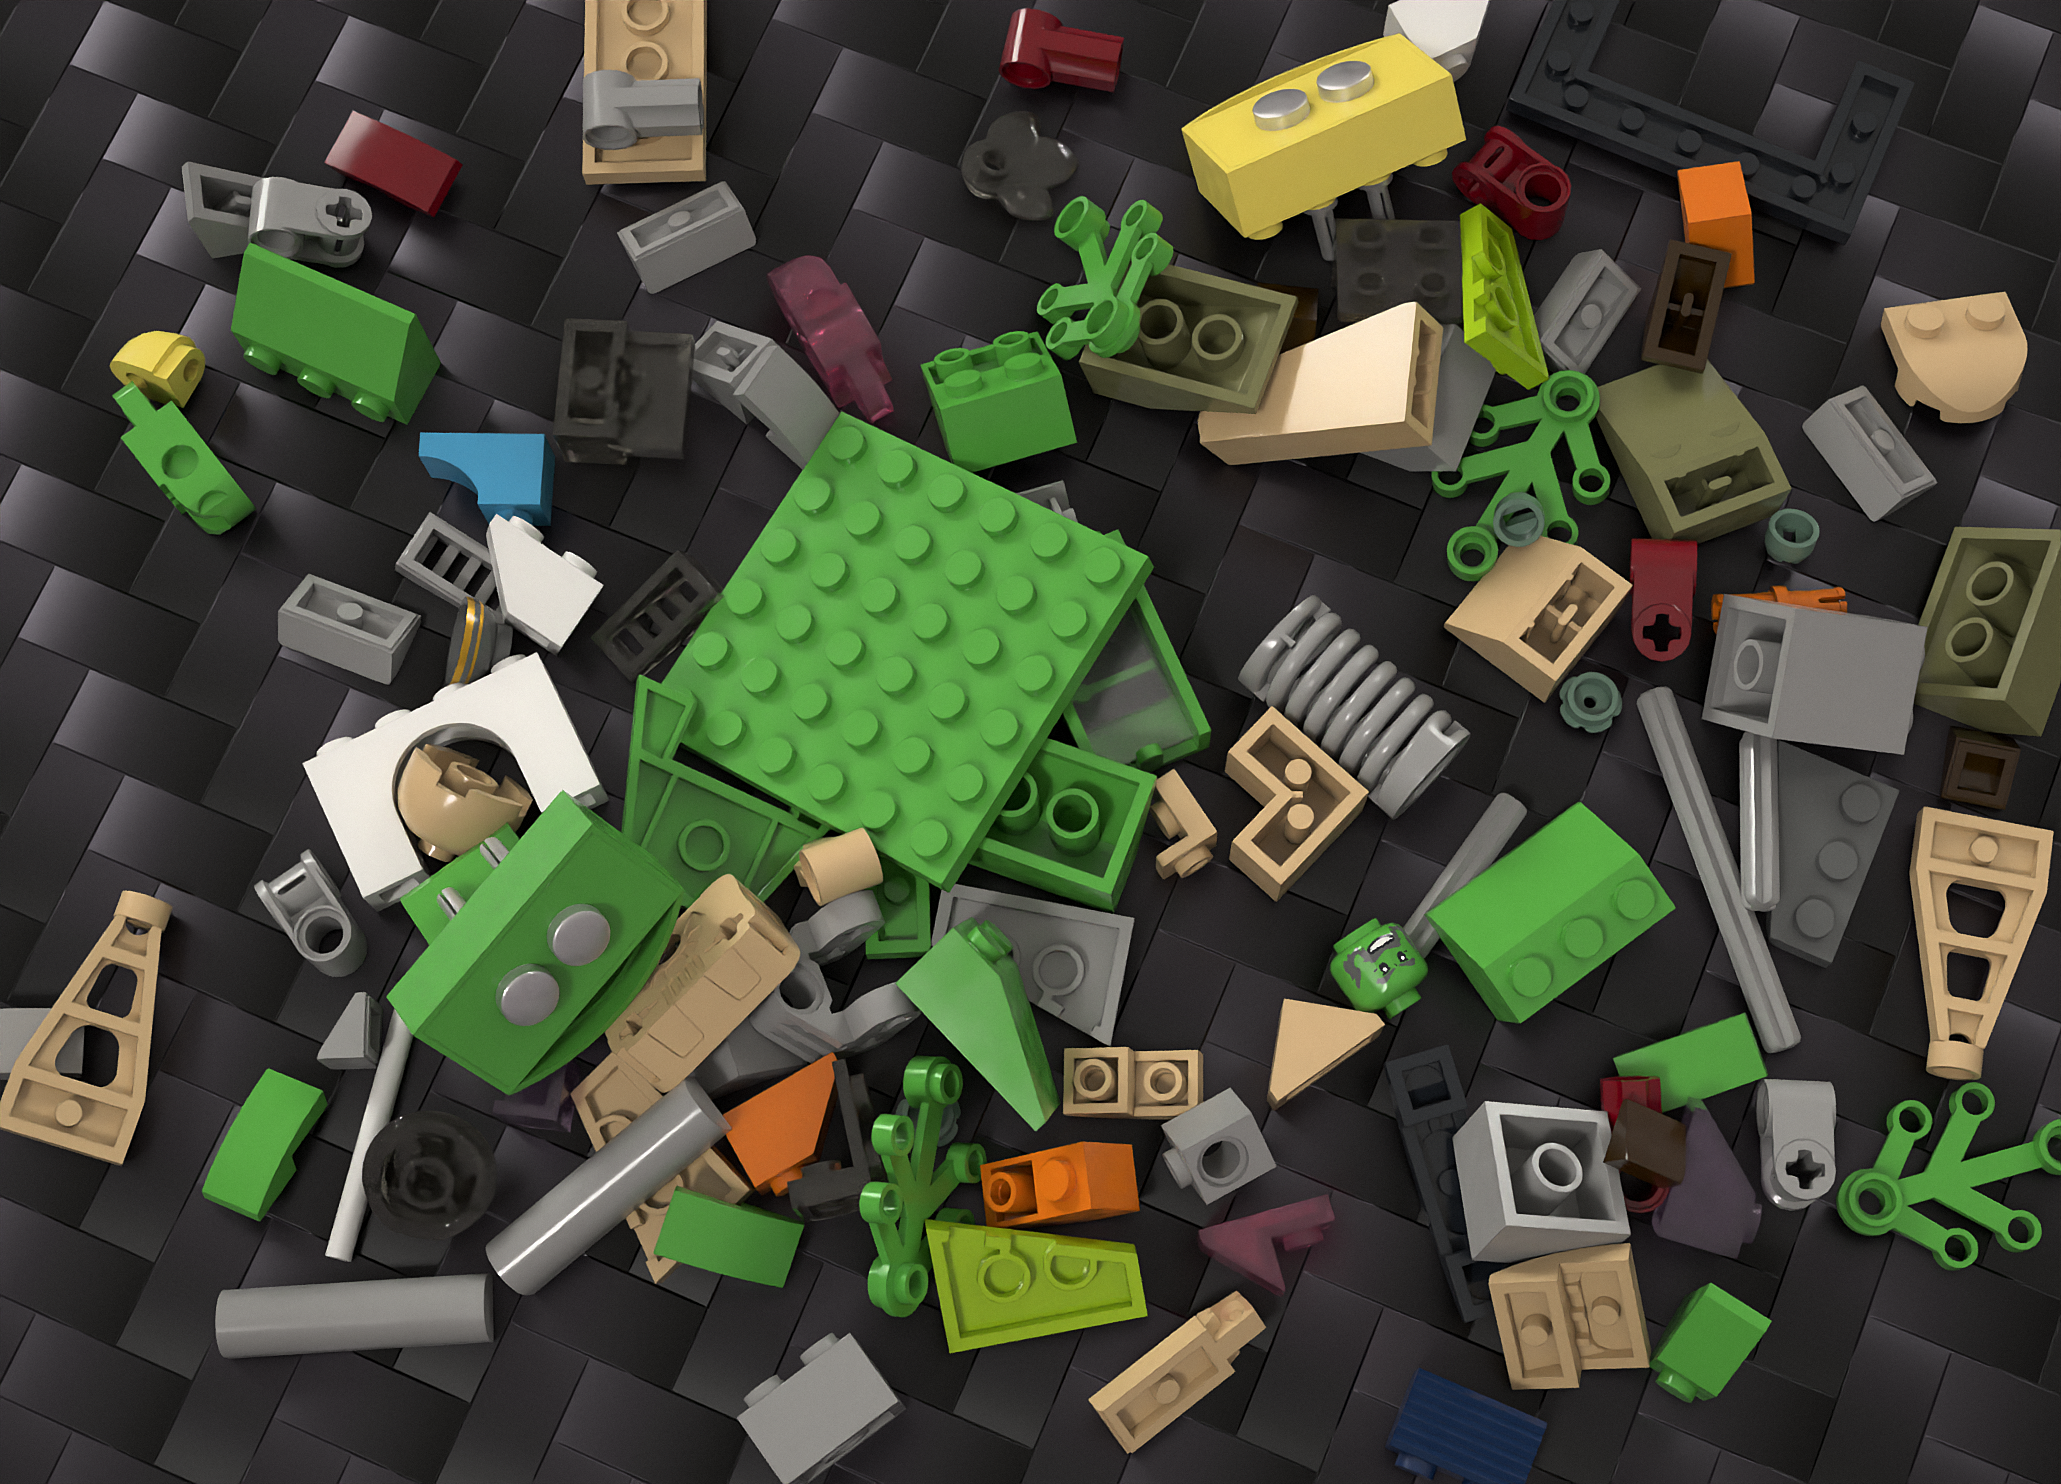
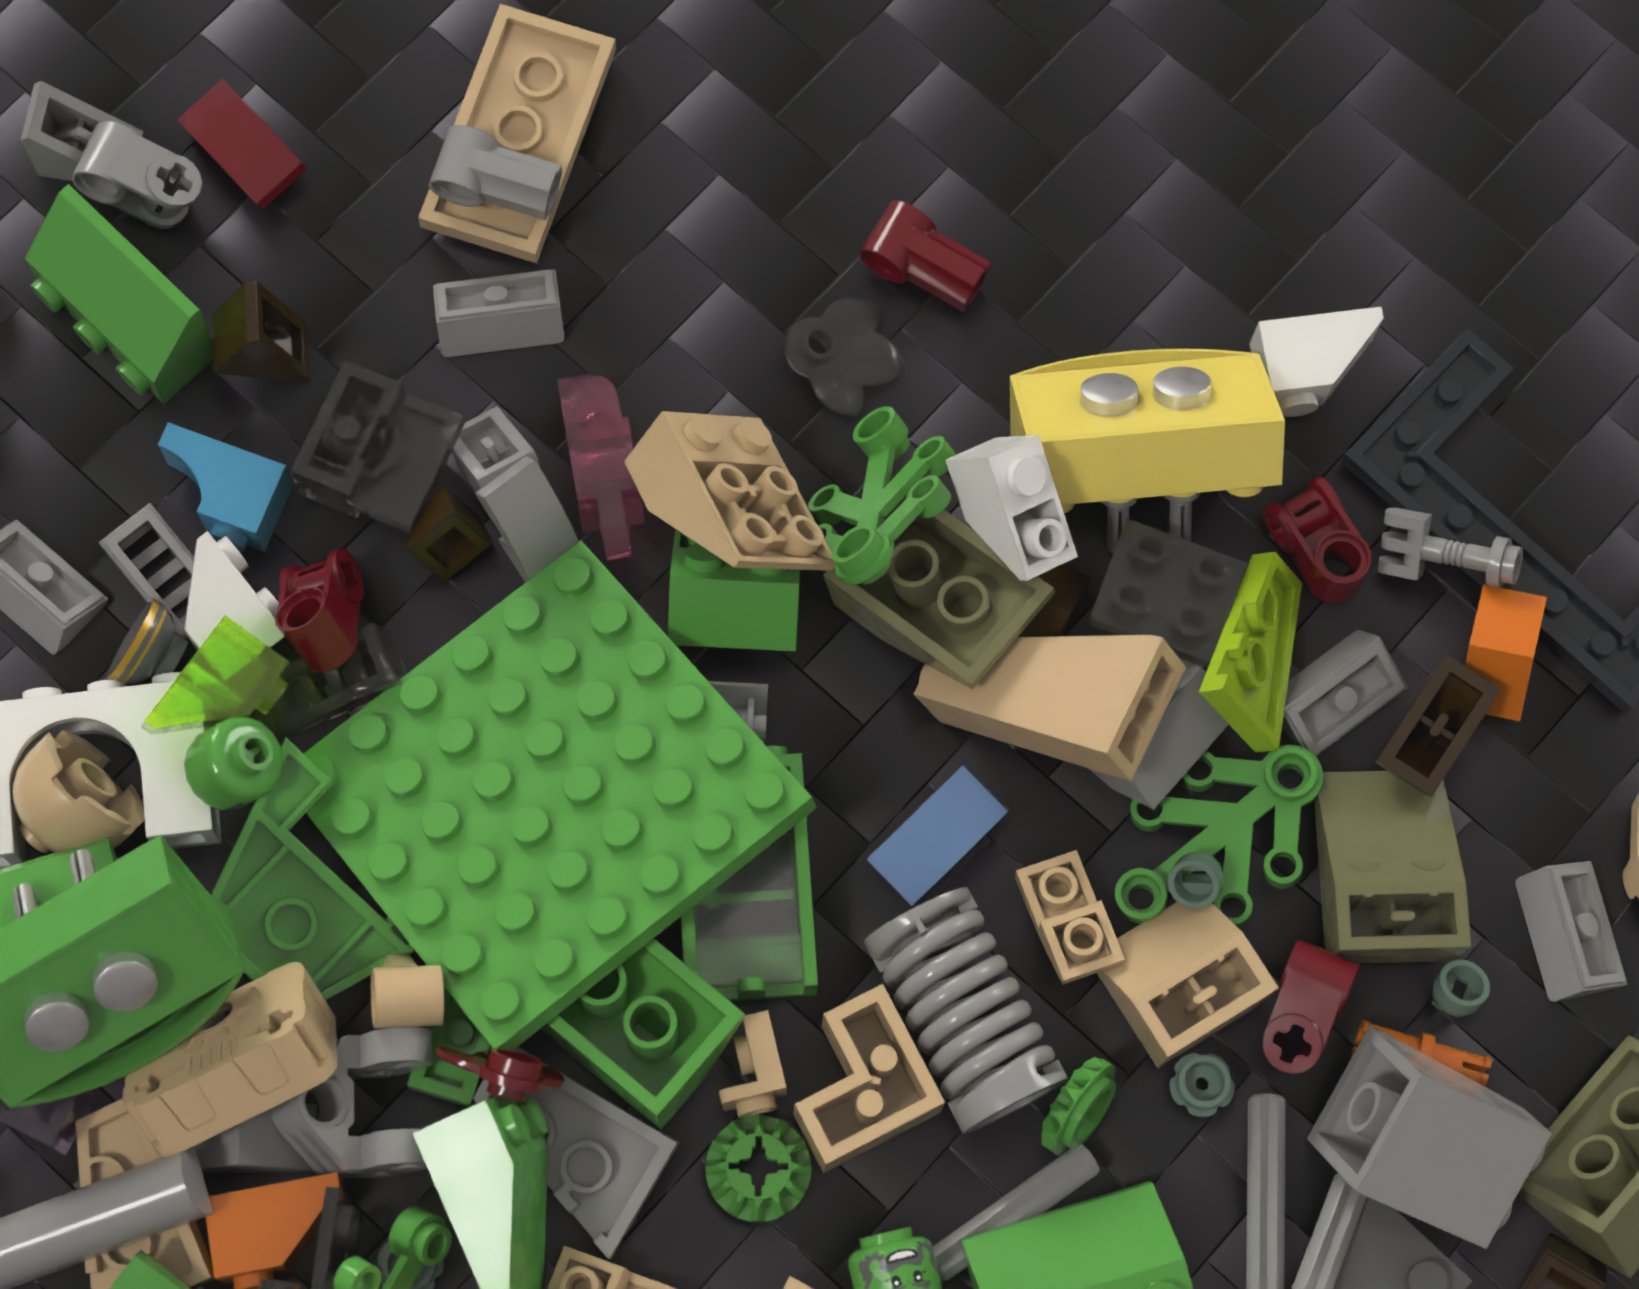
camera: 10 degrees right, 0 degrees up
none -> clear neon green slope [141,615,289,735]
none -> bright green head [184,717,284,810]
none -> dark brown slope [212,281,309,383]
none -> dark red piece [274,548,364,673]
none -> dark brown slope [404,485,493,582]
none -> dark red plate [436,1045,565,1102]
none -> tan slope [624,411,836,571]
none -> bright green gear [705,1114,812,1222]
none -> medium blue slope [867,764,1009,906]
none -> white slope [945,435,1078,581]
none -> tan slope [1015,850,1125,984]
none -> bright green gear [1041,1057,1116,1155]
none -> light grey hinge [1377,508,1523,588]

